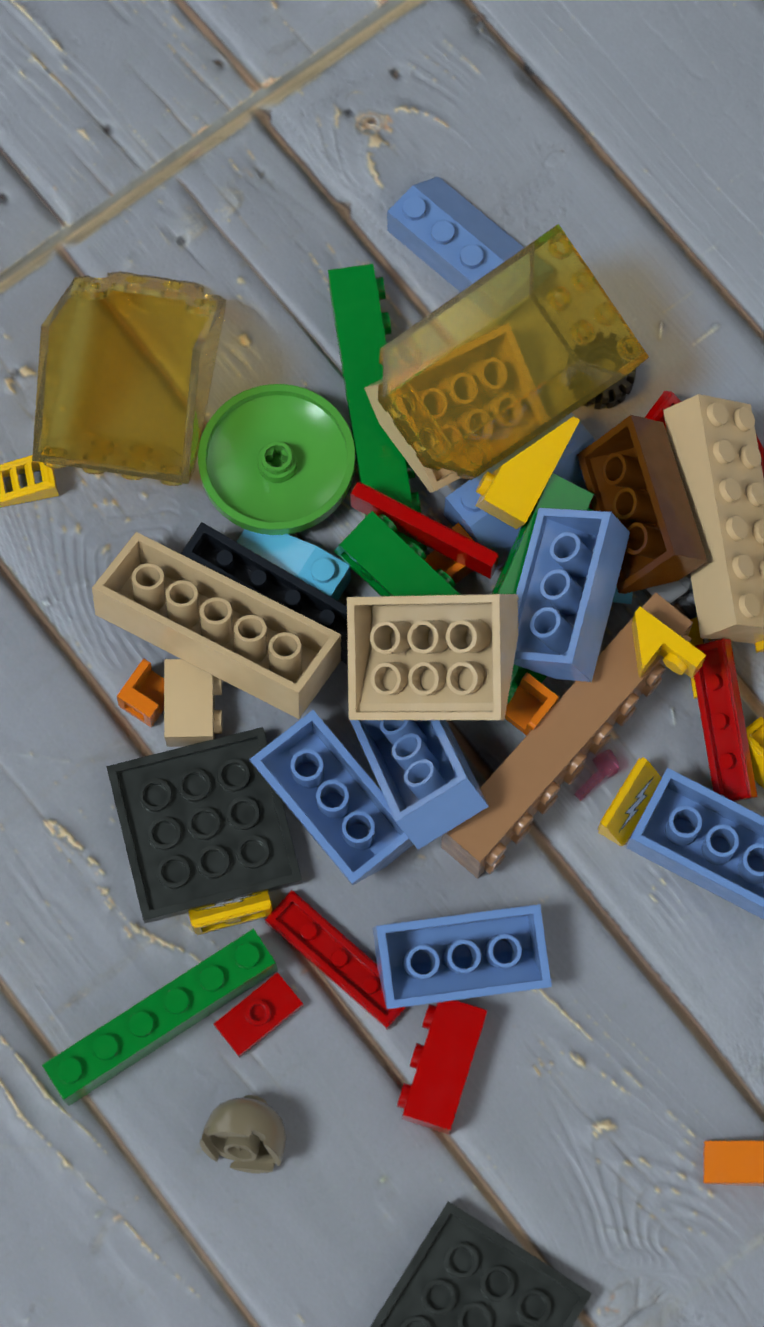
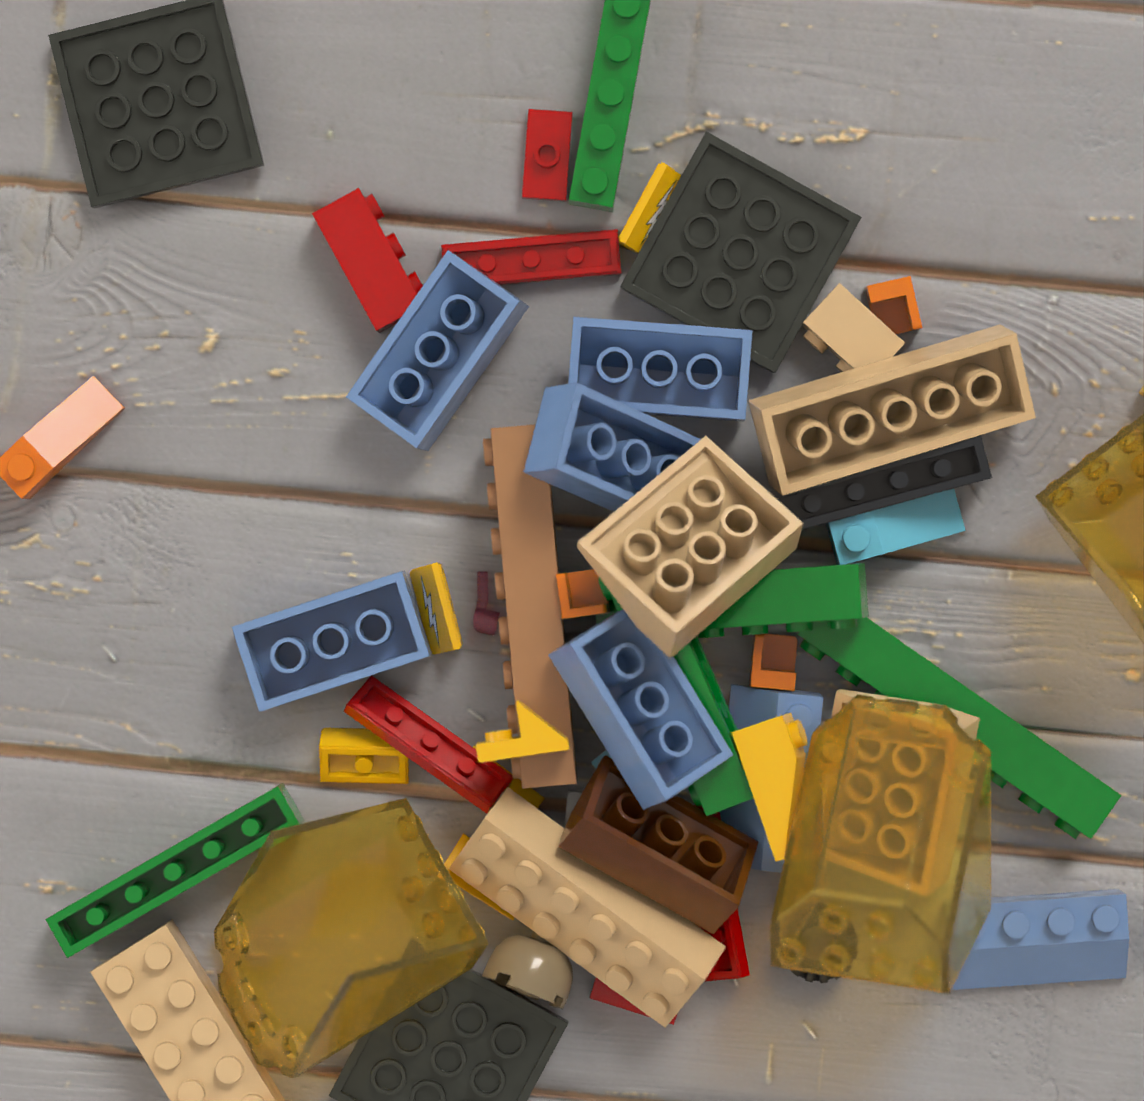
camera: 135 degrees right, 15 degrees up
bright green dish [198,384,355,535] -> none
dark tan cylinder [199,1095,286,1174] -> none
red tile [350,482,499,579] -> none

